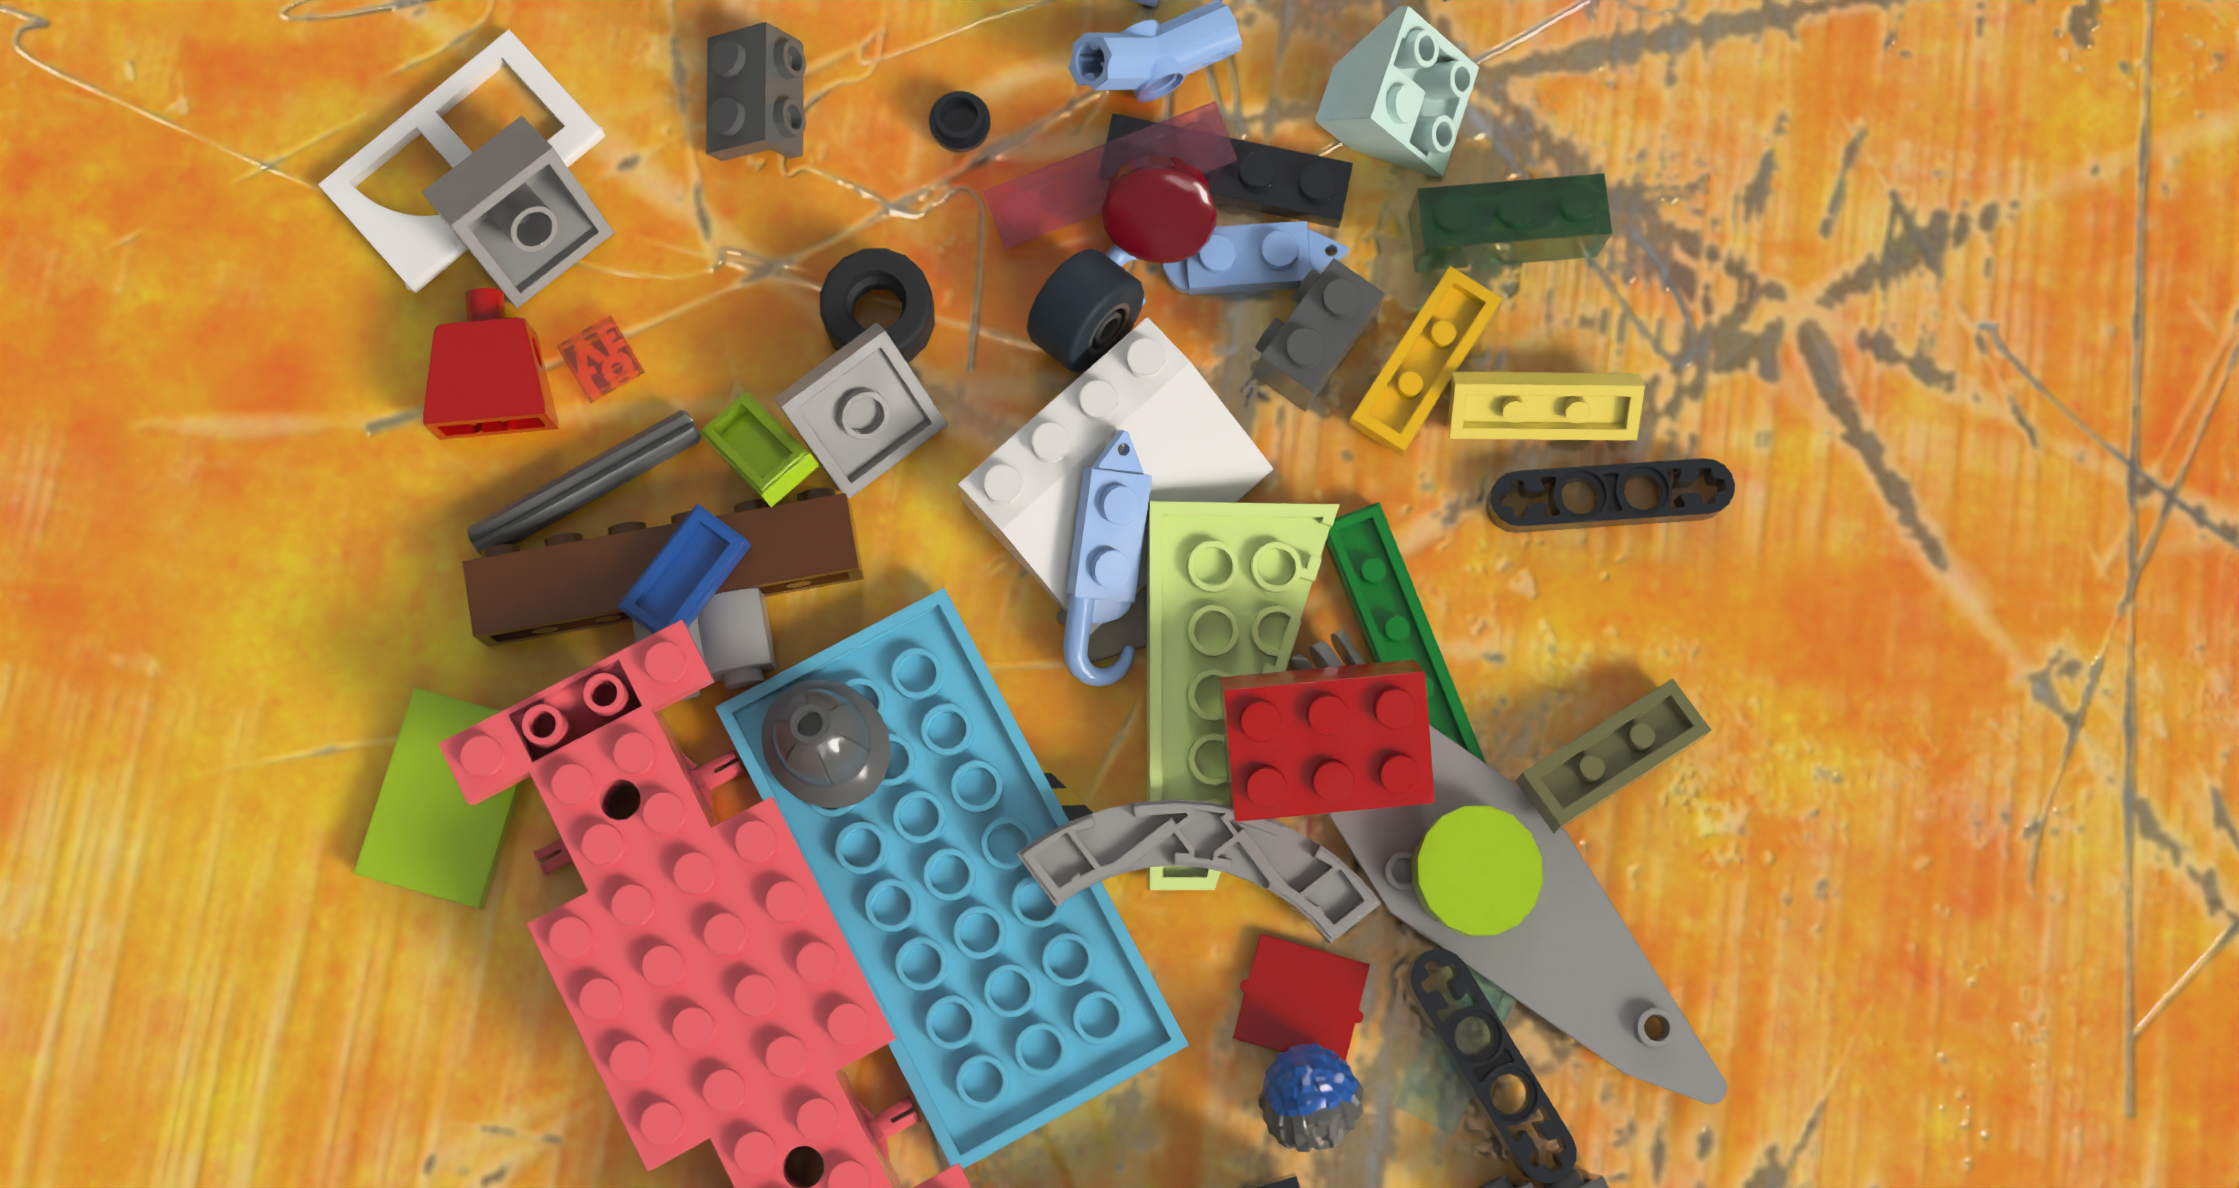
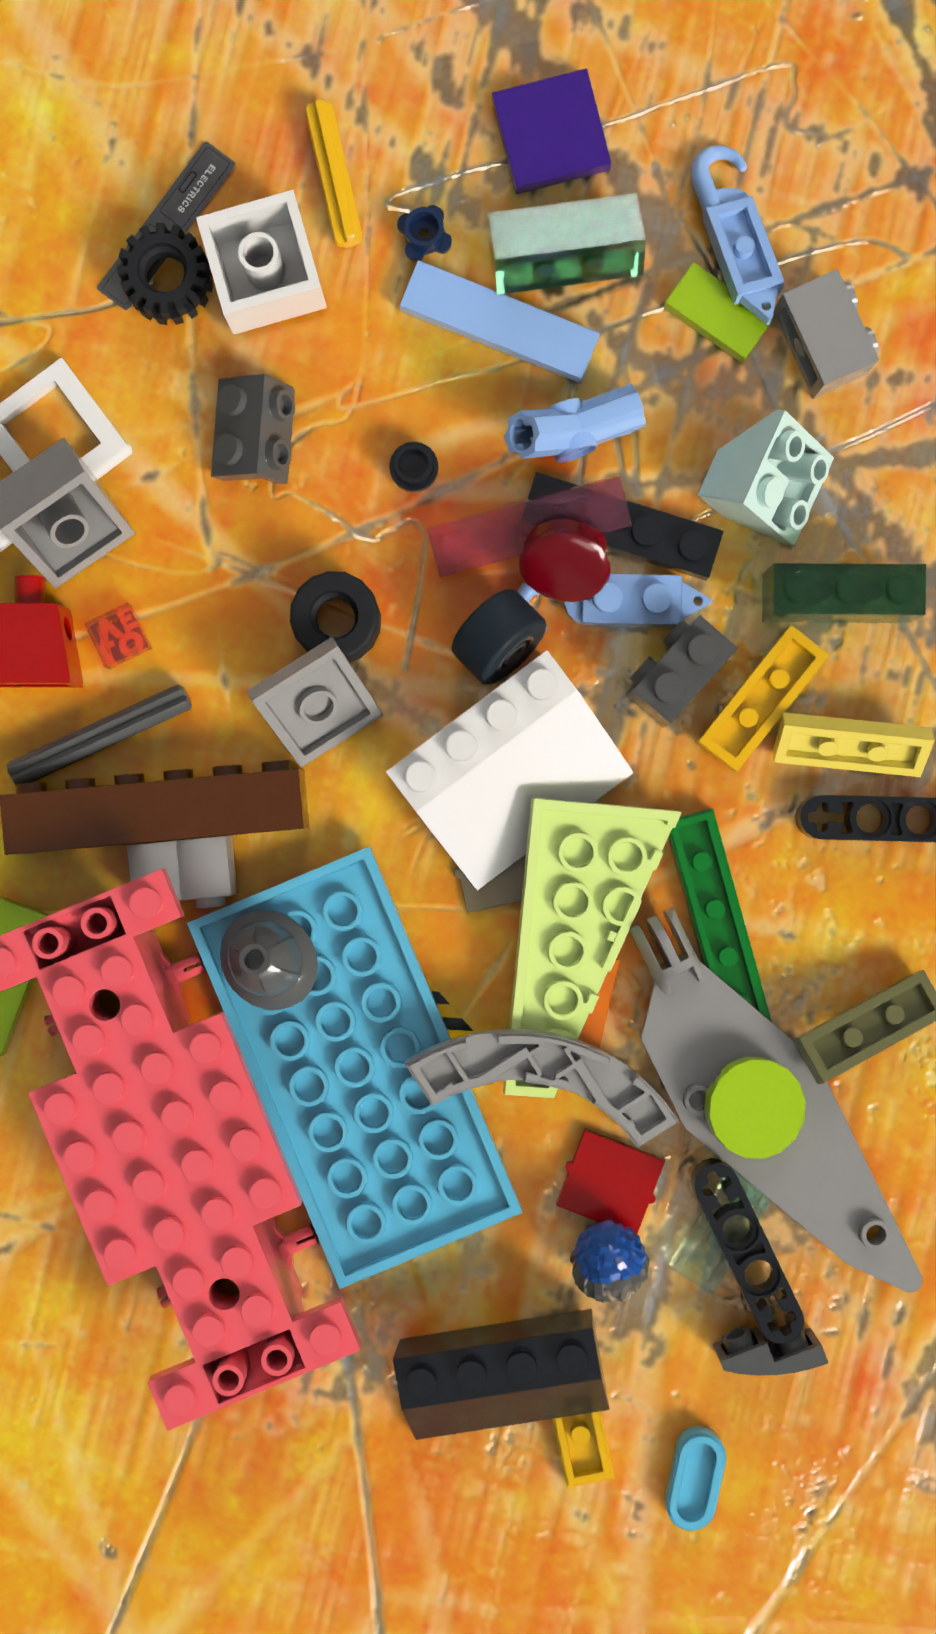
camera: 10 degrees right, 10 degrees up
blue tile [617,504,752,634] -> none
lime tile [699,391,820,508] -> none
light blue plate [1063,430,1152,687] -> none
red brick [1219,659,1435,822] -> none

